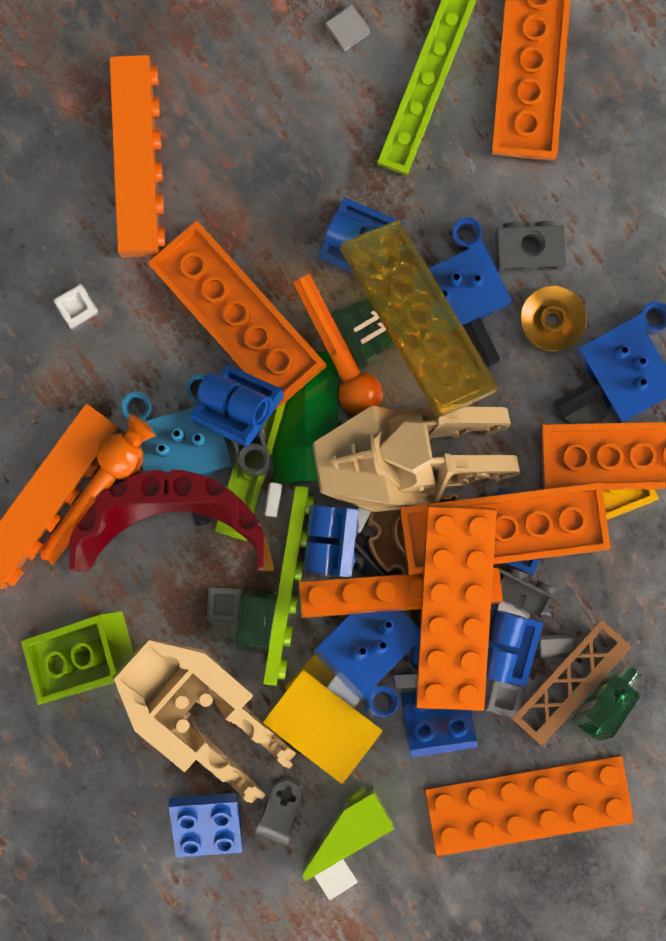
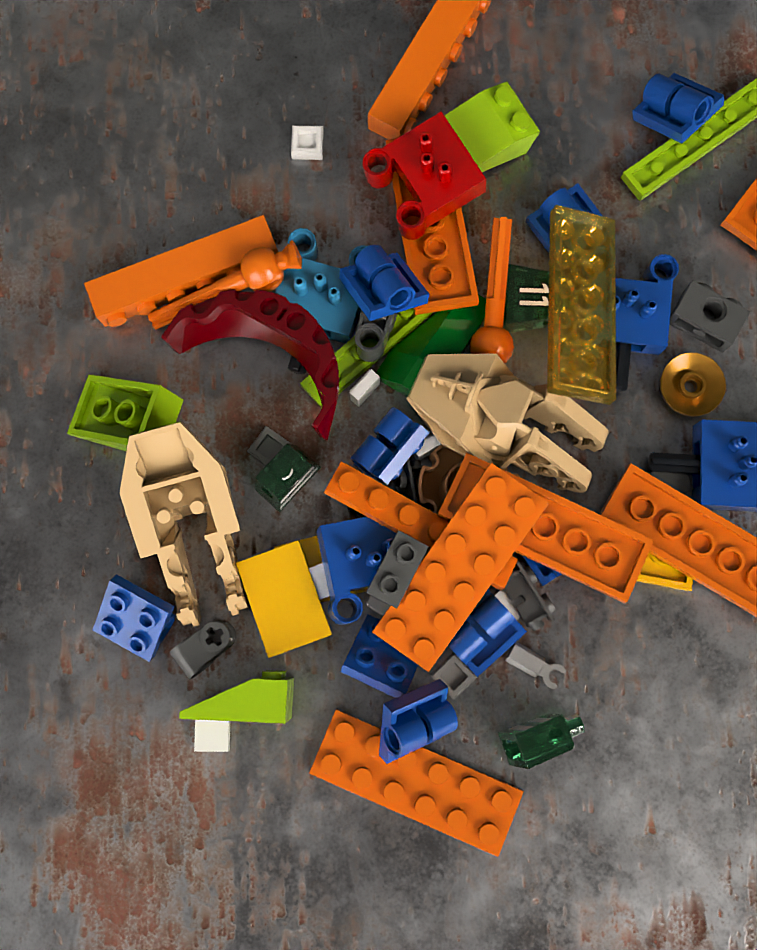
camera: 40 degrees right, 5 degrees down
lime plate [263,485,314,686] -> none
light grey tile [326,5,371,52] -> none
medium nougat fence [511,620,632,746] -> none
none -> red piece [363,111,486,240]
none -> dark grey hinge [366,530,429,609]
none -> blue plate [379,679,458,764]
none -> lime slope [444,81,540,172]
none -> blue plate [632,73,724,144]

